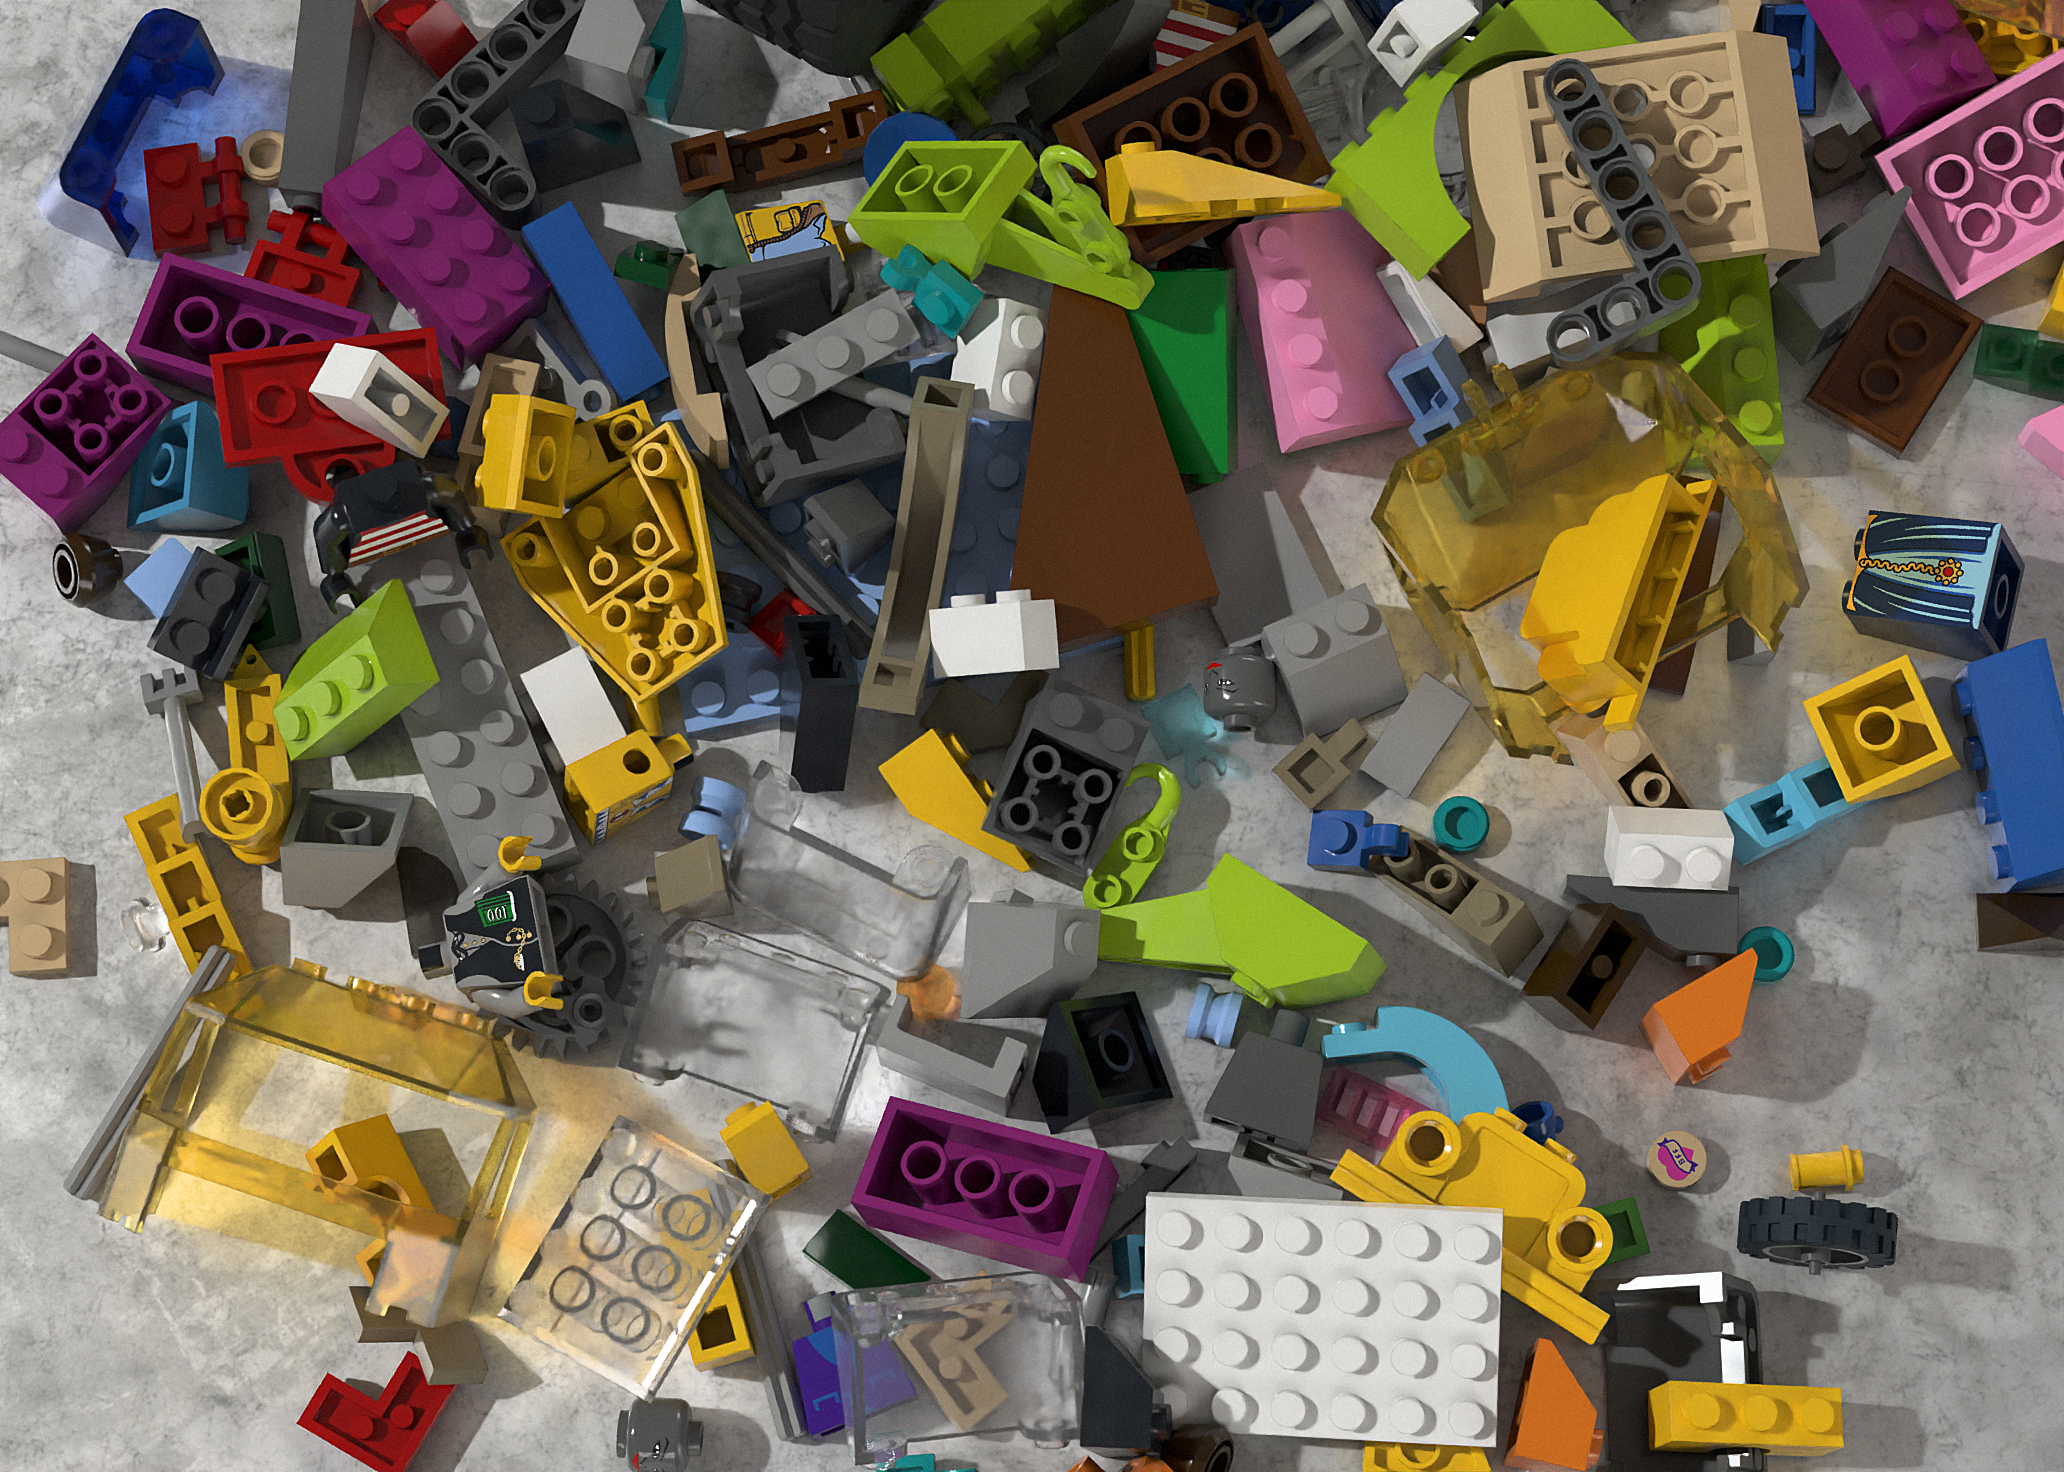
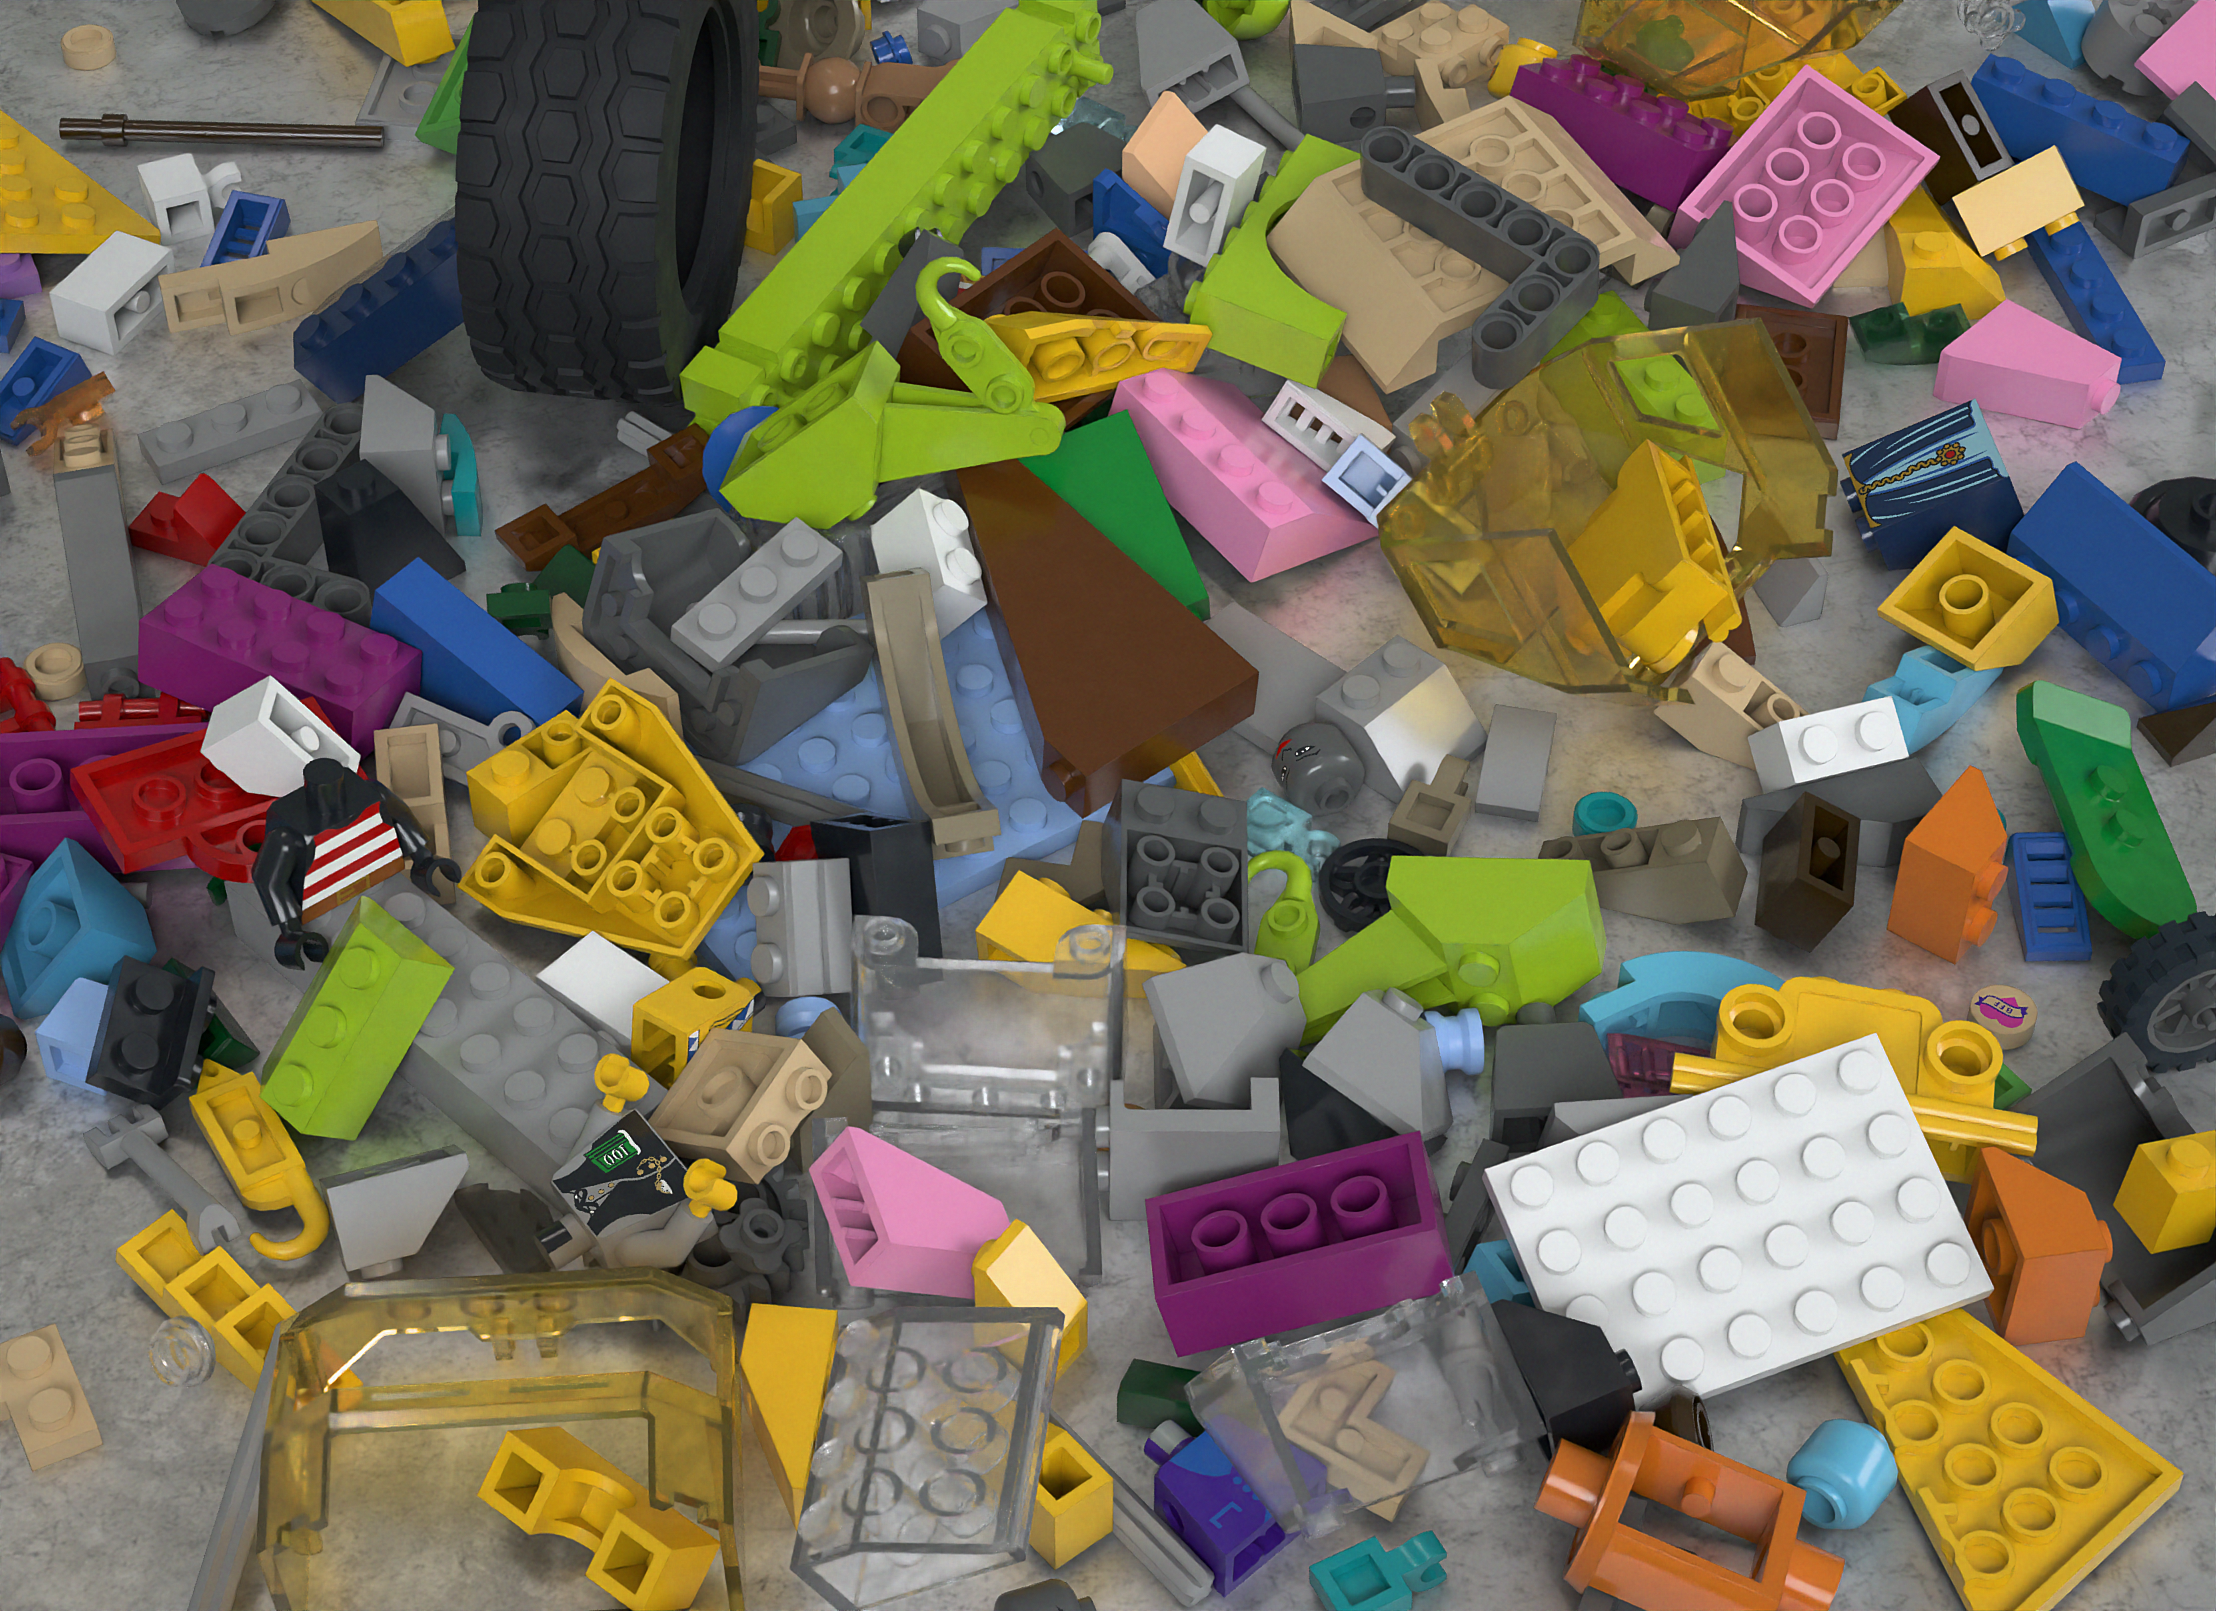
camera: 25 degrees left, 30 degrees down
yellow wheel [199,767,291,854] -> none
yellow slope [475,394,577,519] -> none
dark grey slope [803,478,896,578] -> none
teal plate [880,244,985,340] -> none
white brick [929,589,1060,678] -> none
blue plate [1307,810,1410,872] -> none
none -> tan plate [648,1027,832,1185]
none -> yellow slope [740,1303,851,1532]
none -> light grey brick [747,858,856,997]
none -> bright pink slope [809,1126,1010,1299]
none -> light grey slope [1302,987,1454,1142]
none -> black wheel [1318,838,1426,933]
none -> blue slope [2003,832,2093,961]
none -> green piece [2016,680,2197,940]

